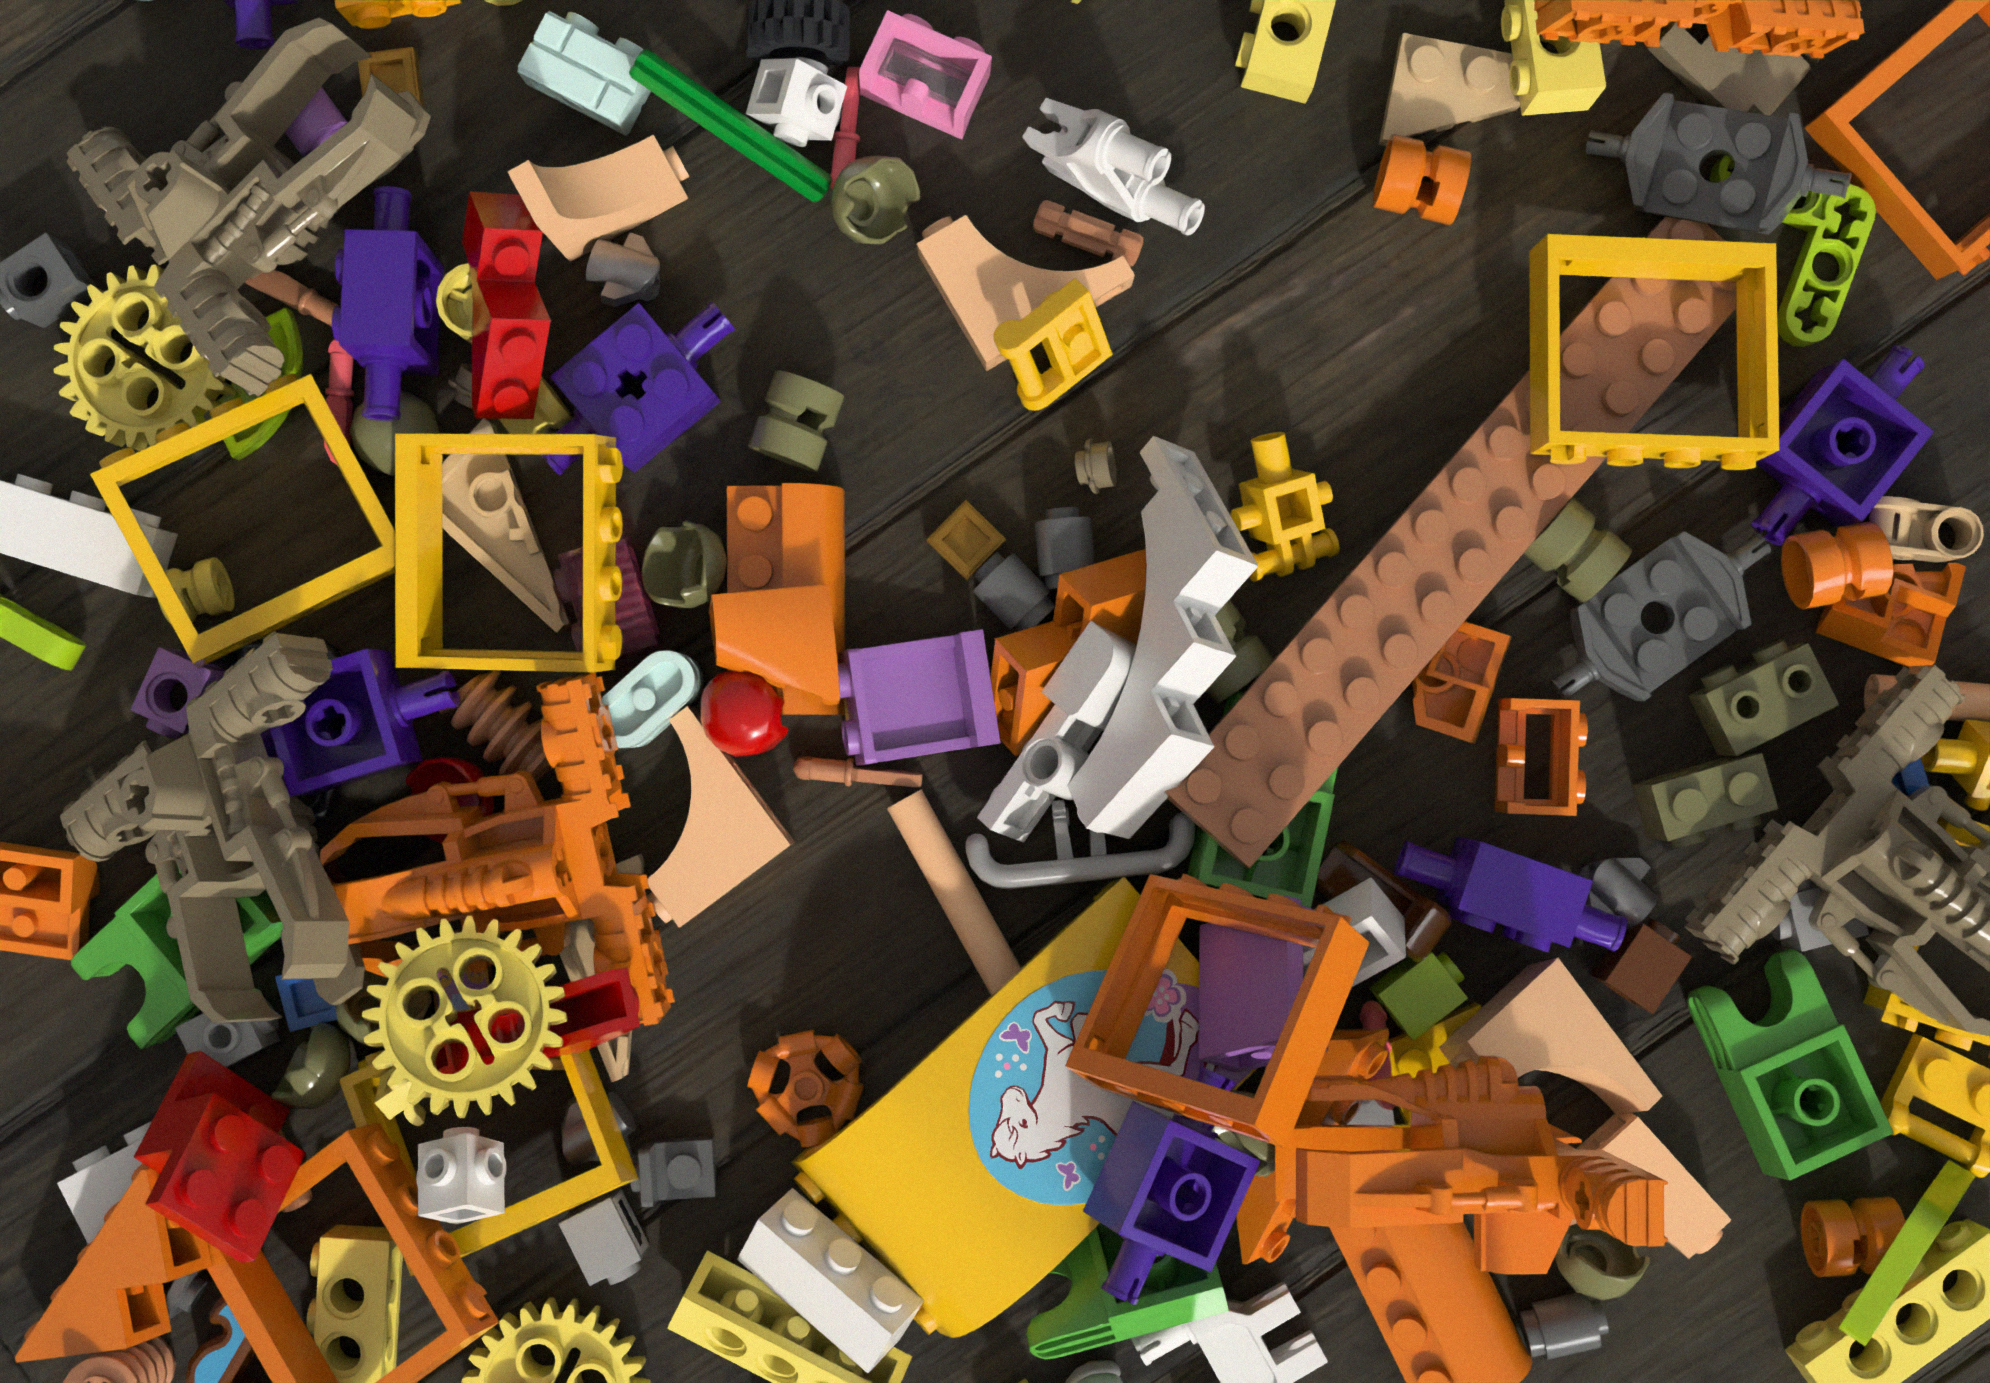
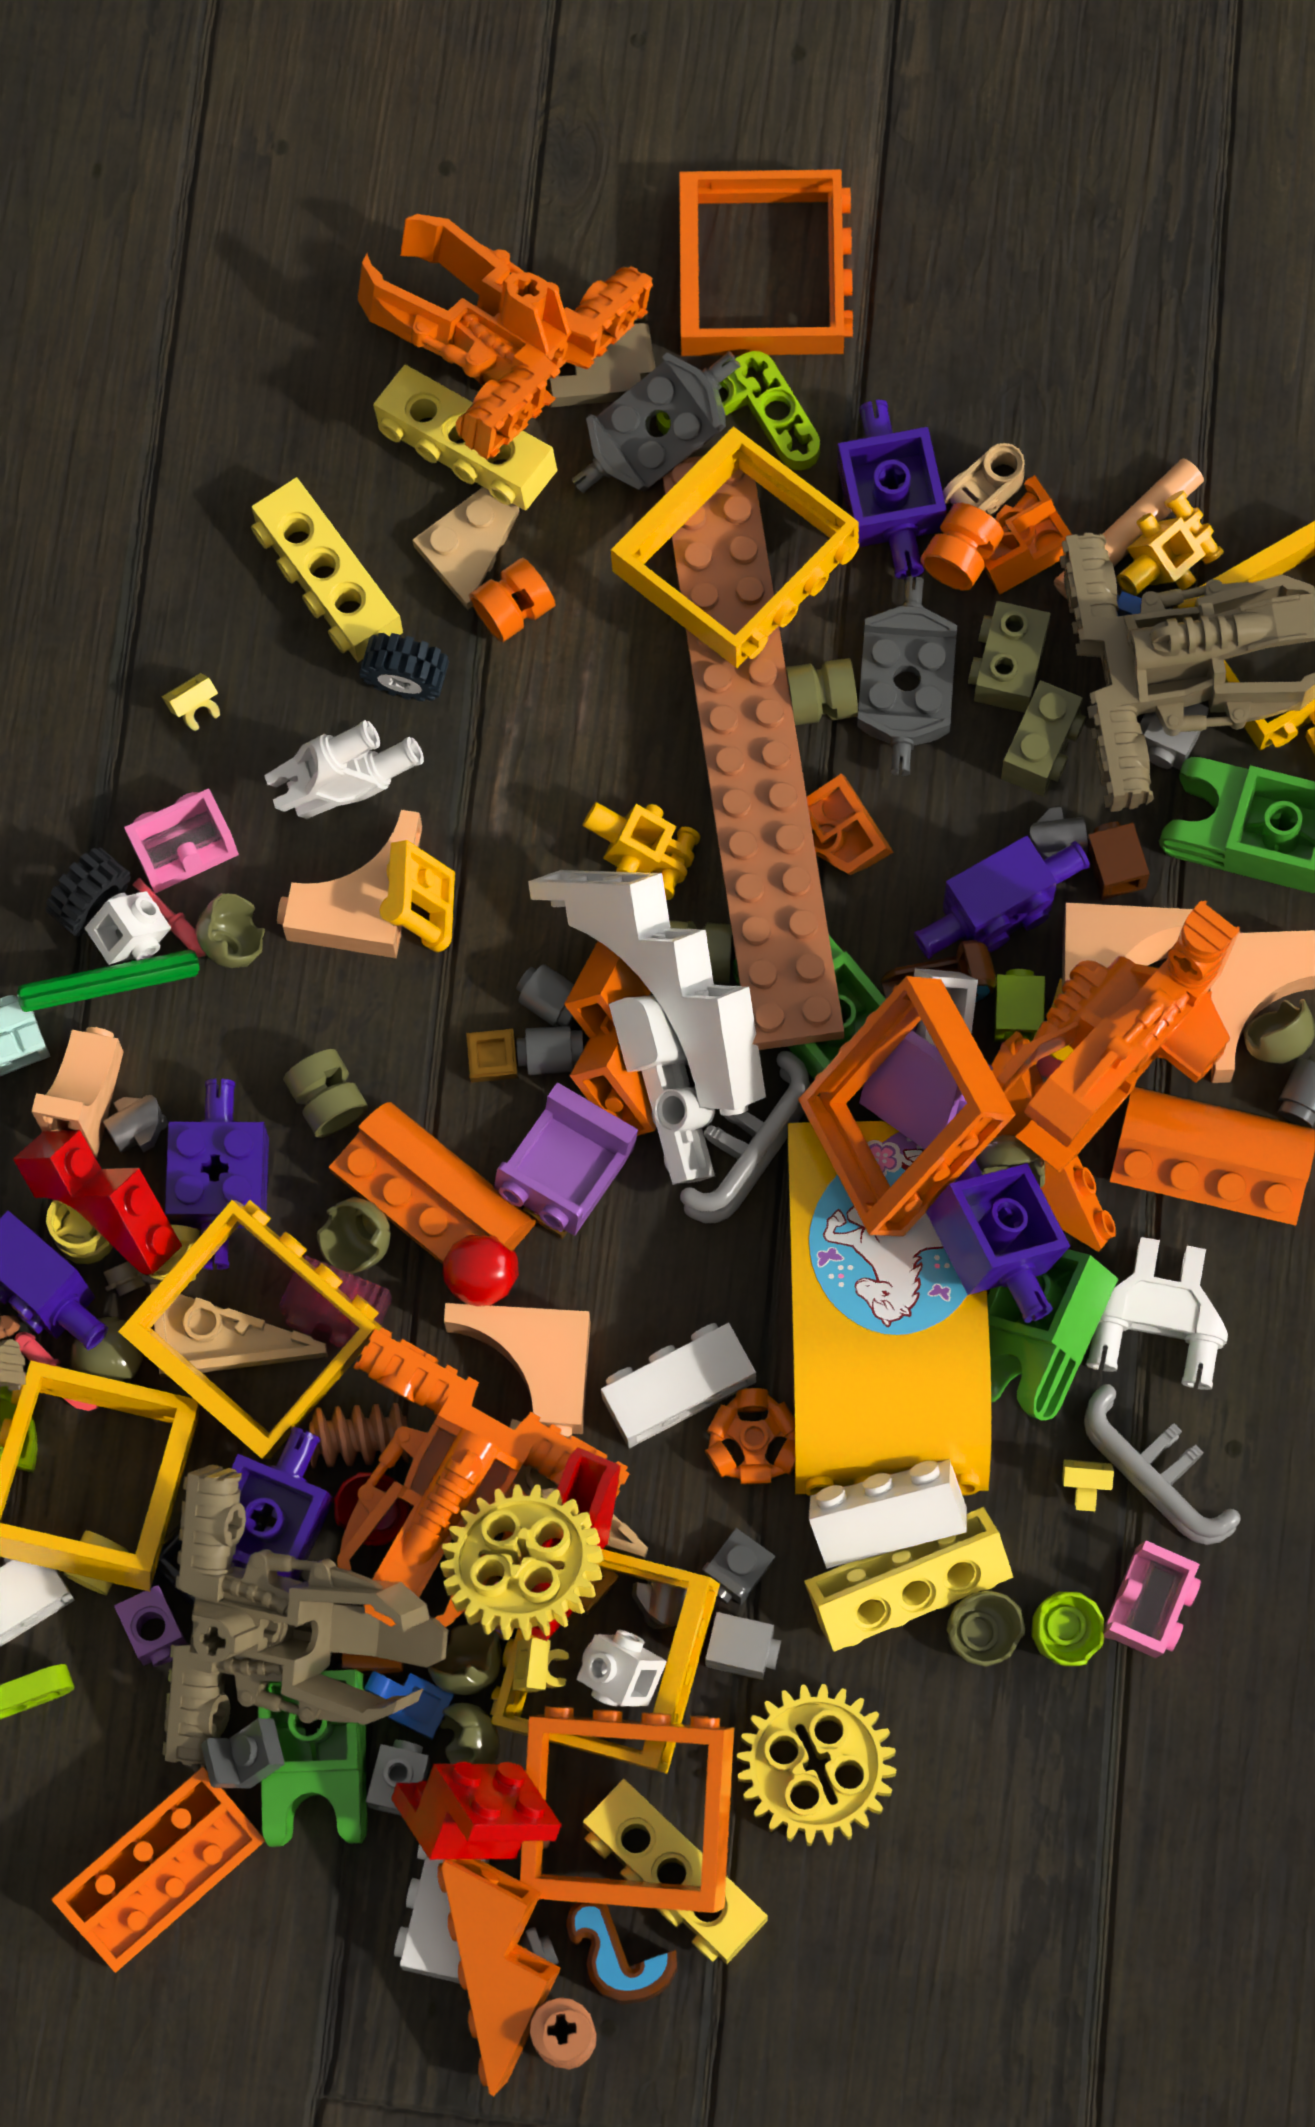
camera: 45 degrees left, 15 degrees down
light aqua brick [602,651,704,748] -> none
orange slope [709,584,840,705] -> none
nougat piece [793,756,922,787] -> none
light nougat piece [887,789,1021,995] -> none
nougat axle [1033,200,1143,267] -> none
dark tan plate [1075,438,1117,494] -> none
orange window [1495,698,1588,816] -> none
none -> dark grey bracket [201,1718,285,1788]
none -> black wheel [360,633,449,701]
none -> white brick [601,1323,756,1448]

